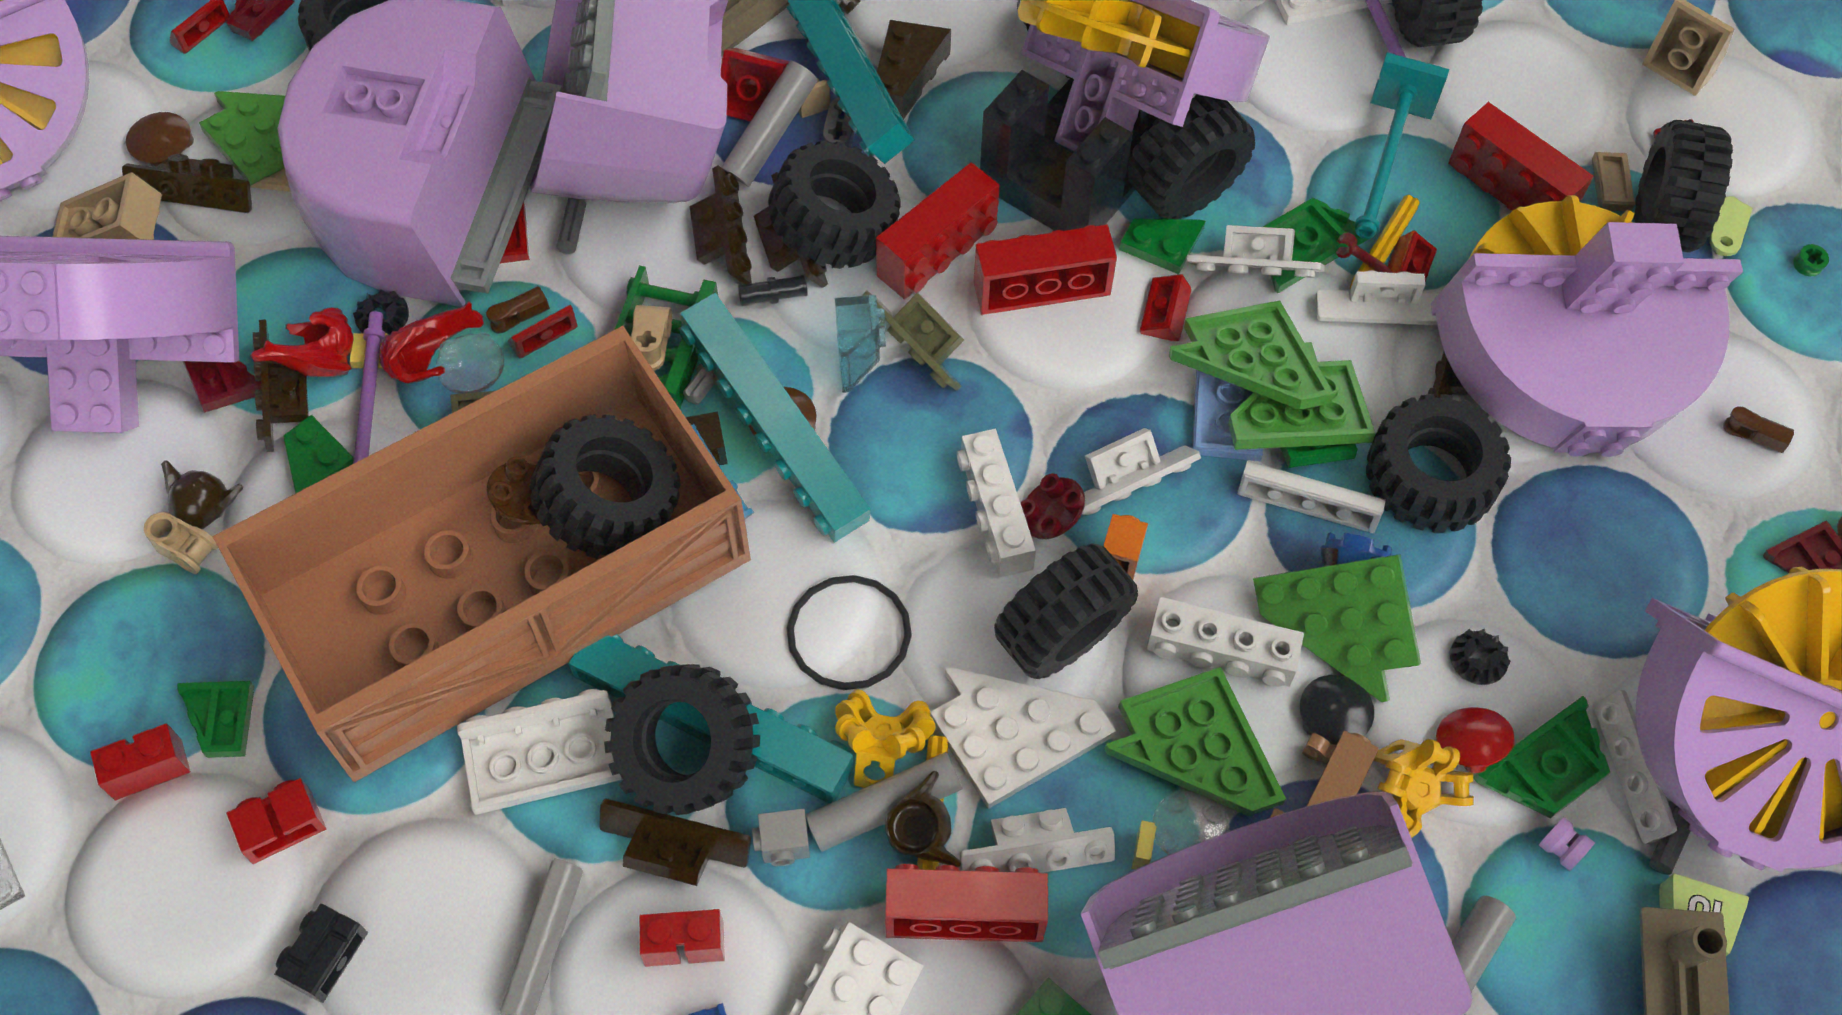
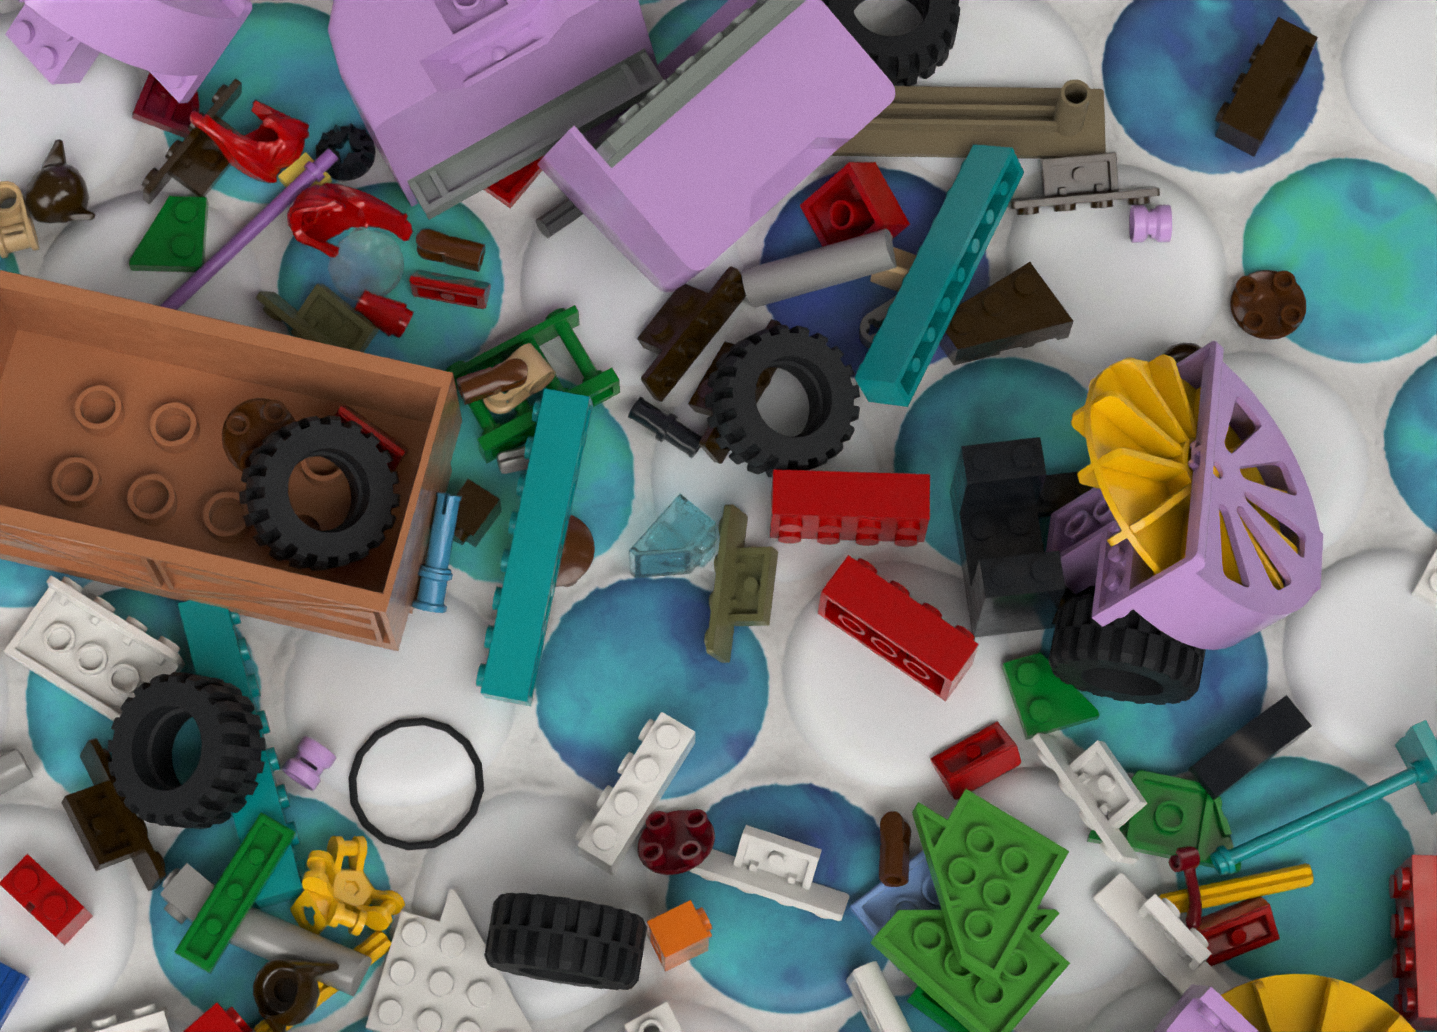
camera: 45 degrees right, 10 degrees up
none -> green tile [175,813,296,974]
none -> lavender wheel [281,736,337,791]
none -> red cone [354,290,414,338]
none -> reddish brown bar [457,358,528,405]
none -> reddish brown bar [879,811,912,887]
none -> black slope [1188,695,1312,800]

